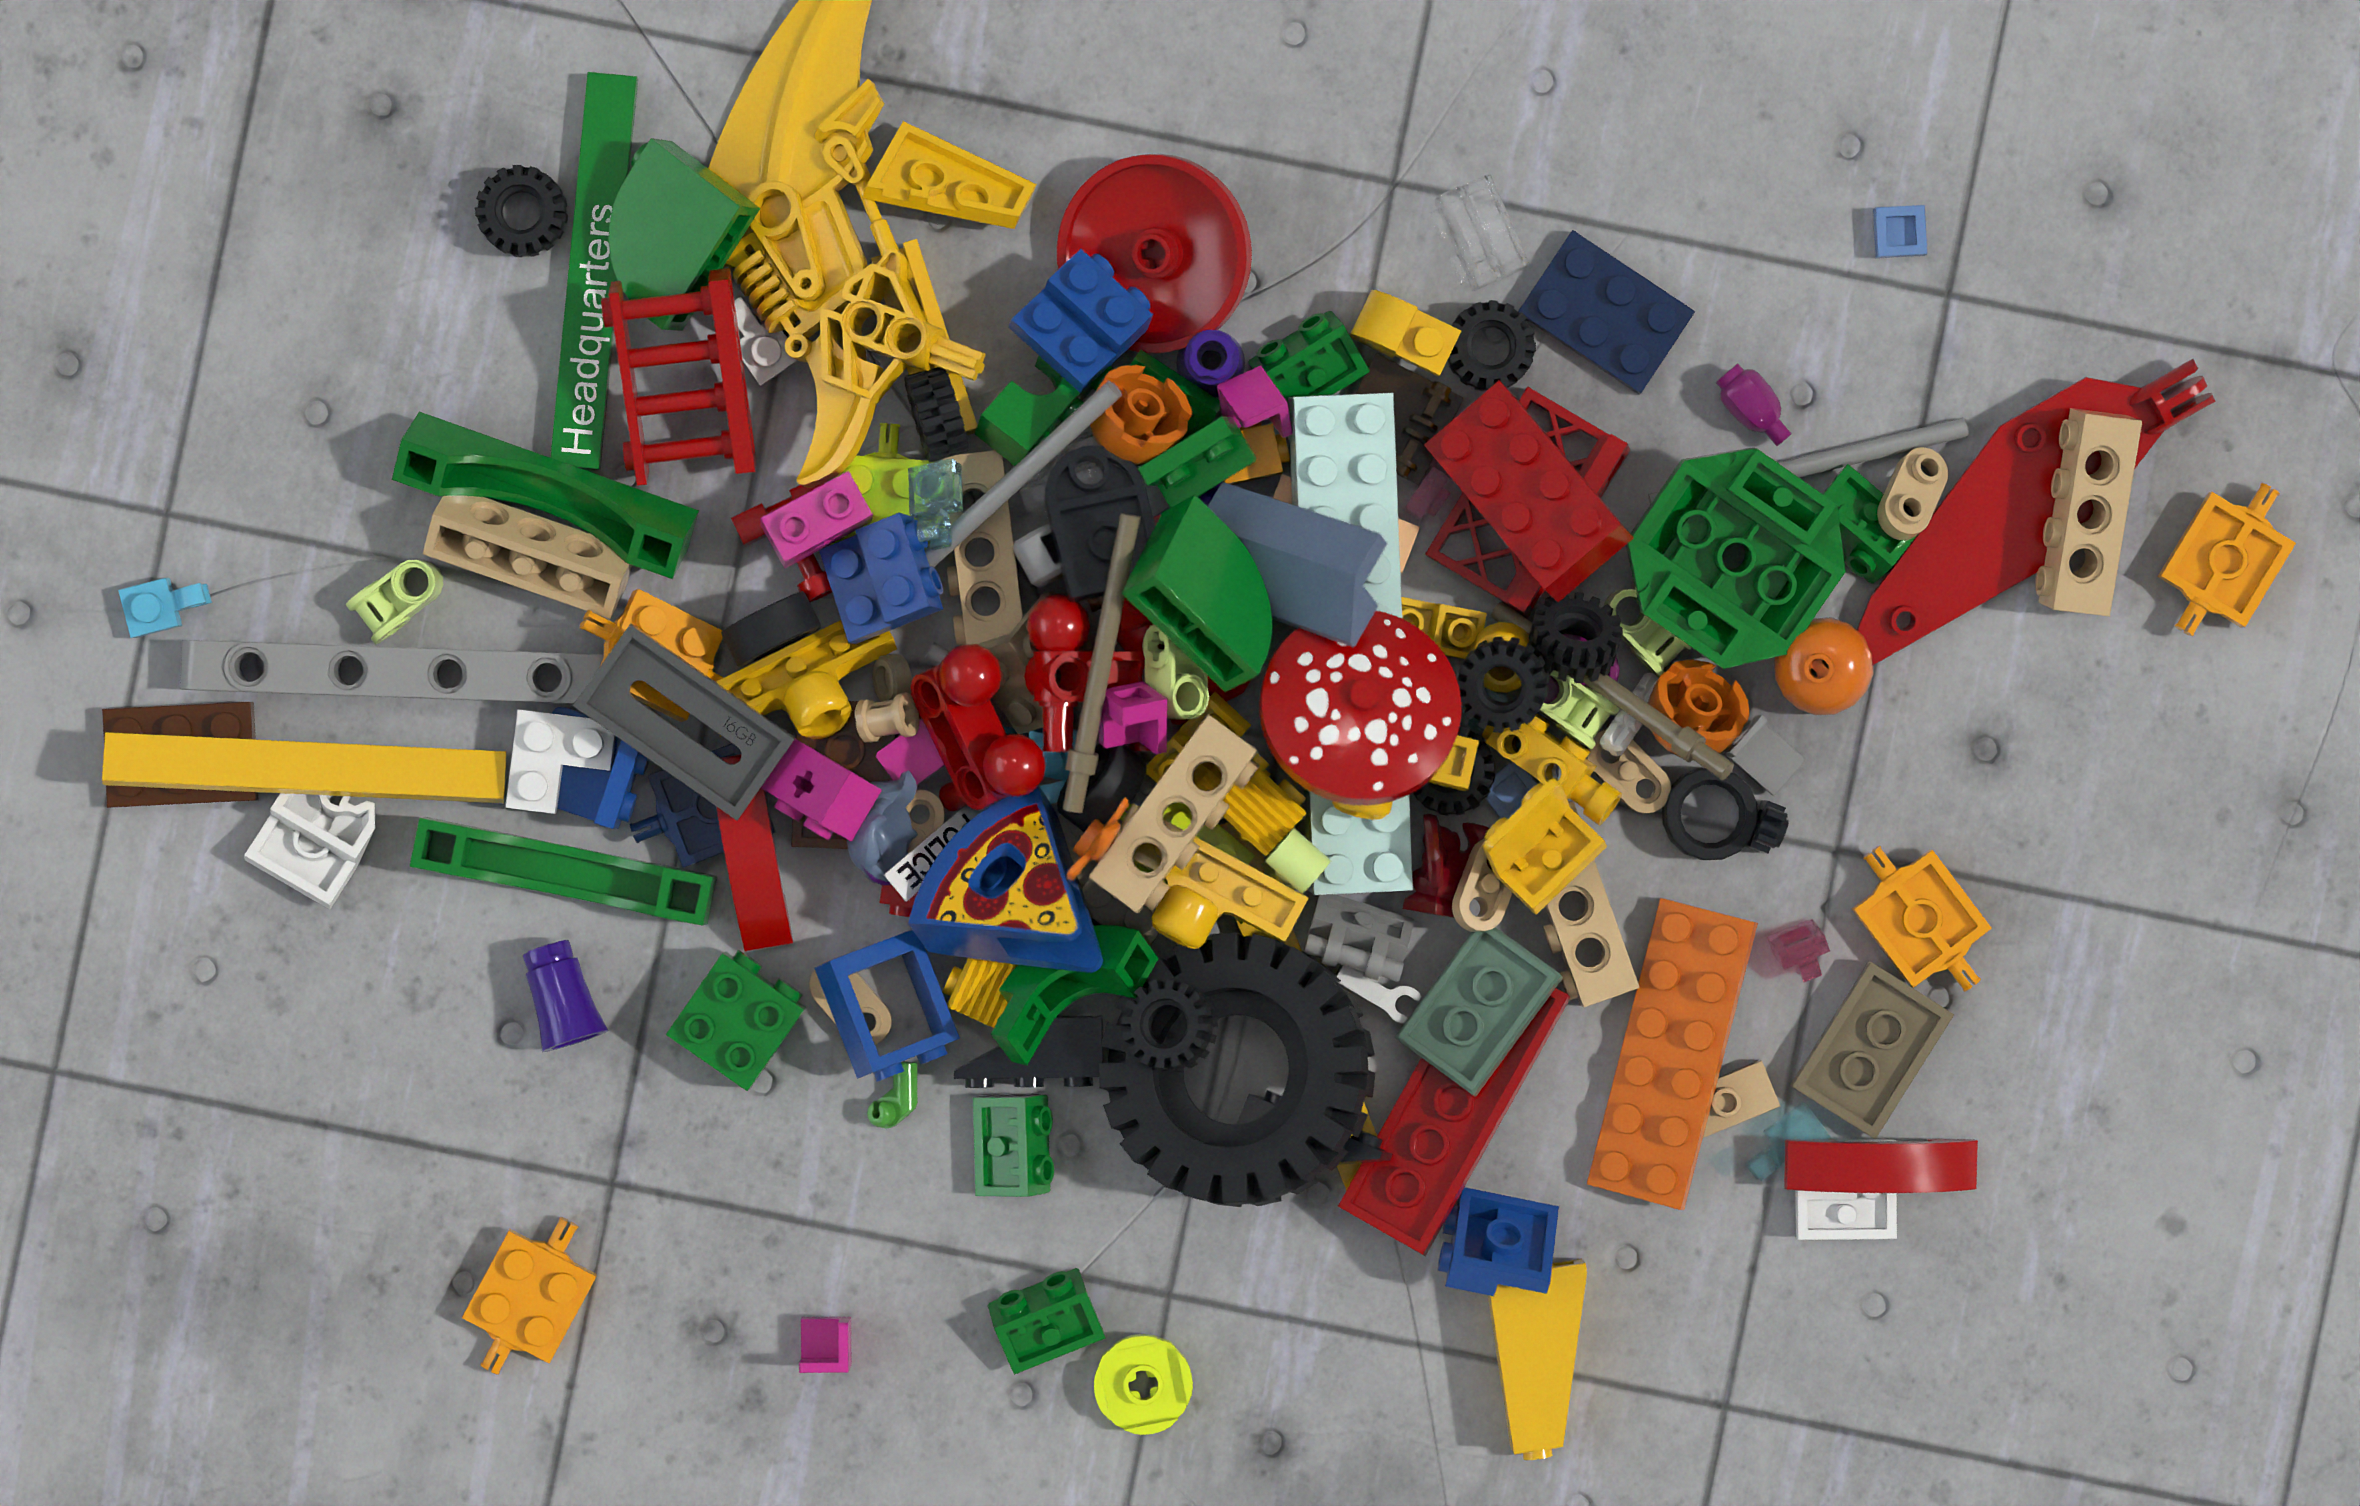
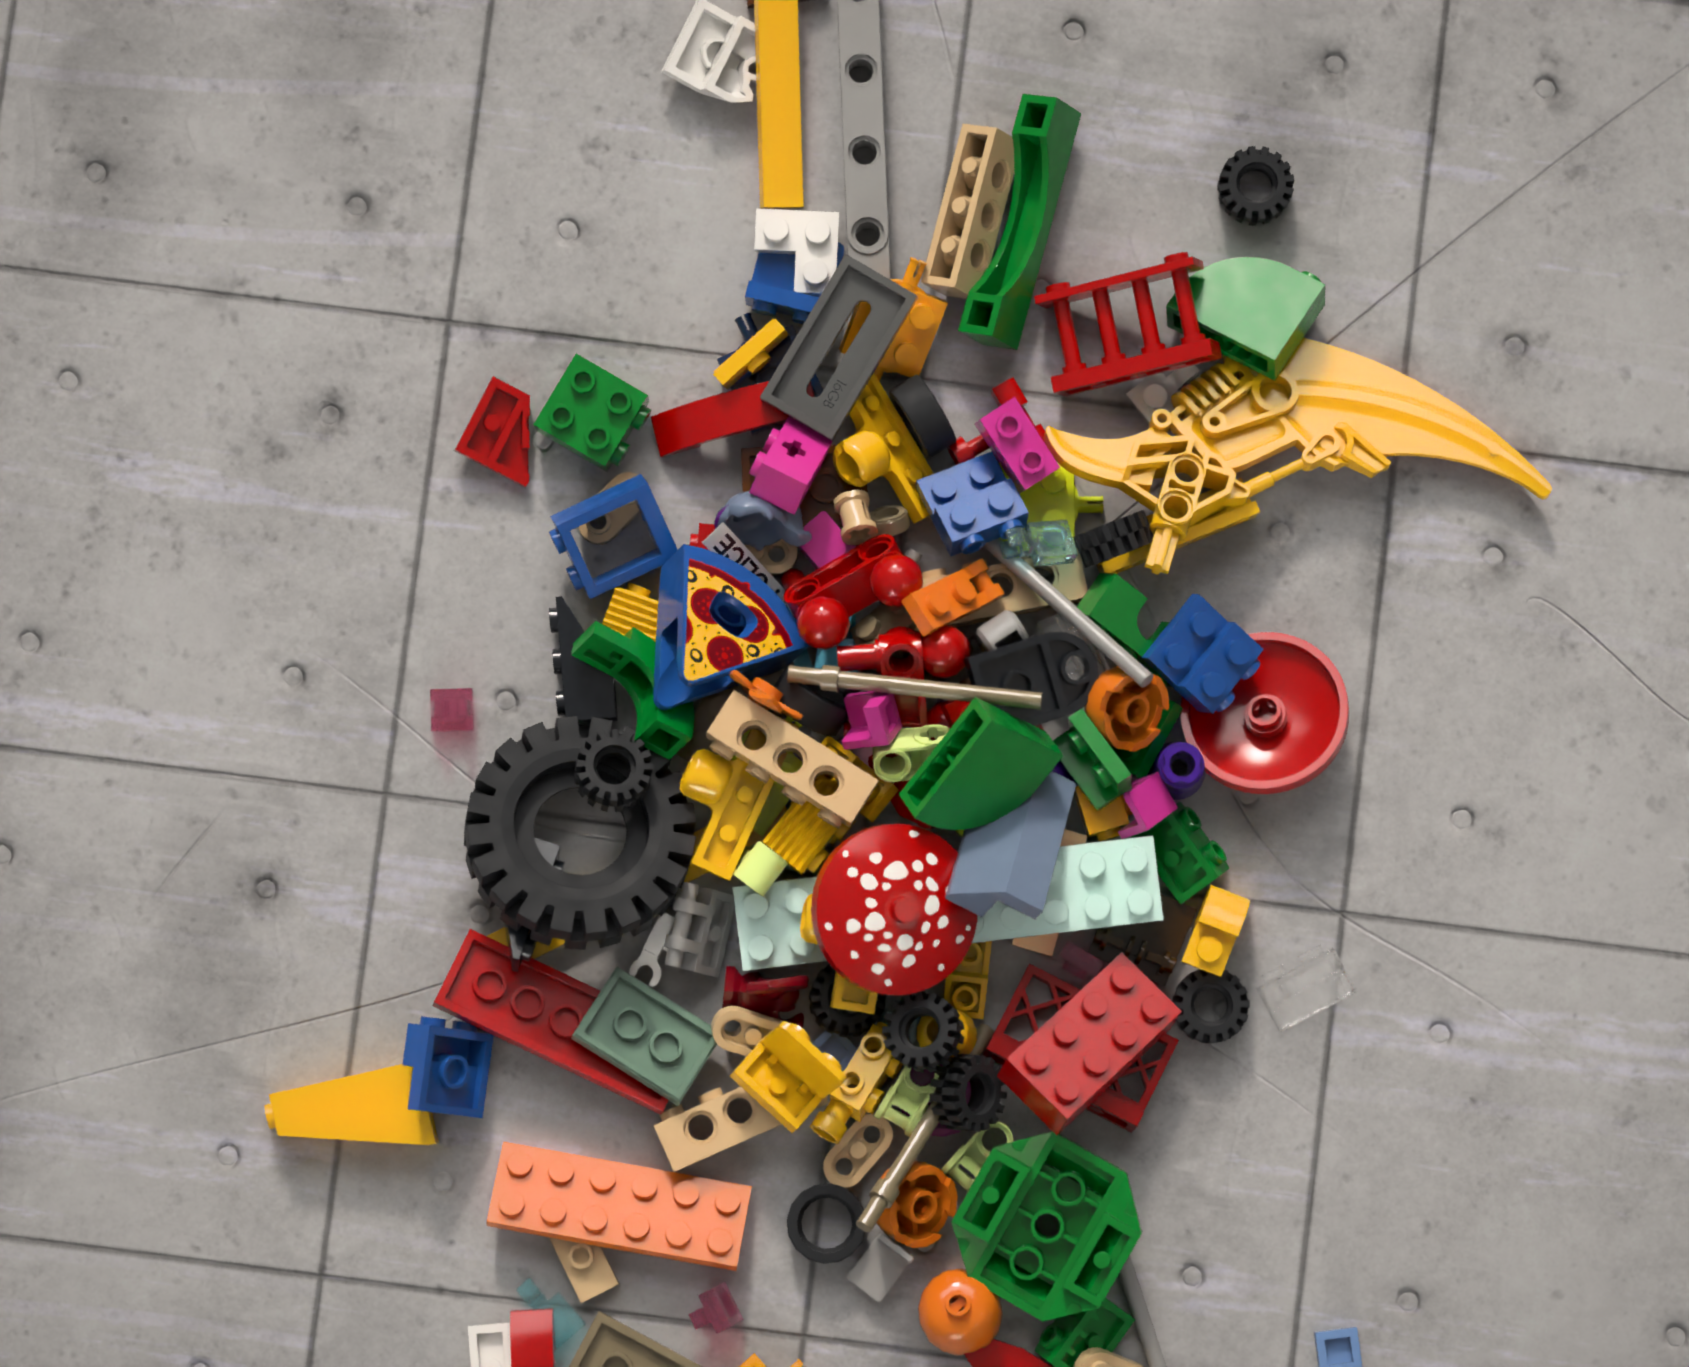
camera: 85 degrees right, 5 degrees down
yellowish green piece [345,560,443,645] -> none
green arch [409,817,717,926] -> none
light orange plate [462,1217,597,1375] -> none
dark purple plant [523,940,609,1052] -> none
green tile [550,72,638,470] -> none
dark pink panel [799,1317,852,1373] -> none
yellow wing [862,121,1037,229] -> none
bright green arm [867,1062,918,1129] -> none
green bracket [973,1095,1054,1197] -> none
green bracket [988,1268,1106,1375] -> none
neon yellow plate [1094,1334,1193,1435] -> none
dark blue plate [1518,230,1696,395] -> none
white axle [1600,673,1658,756] -> none
magenta plant [1715,363,1792,446] -> none
black plate [1745,800,1789,854] -> none
none -> clear pink tile [430,688,474,732]
none -> red wing [454,376,530,488]
none -> yellow plate [713,318,789,390]
none -> orange plate [901,558,1005,637]

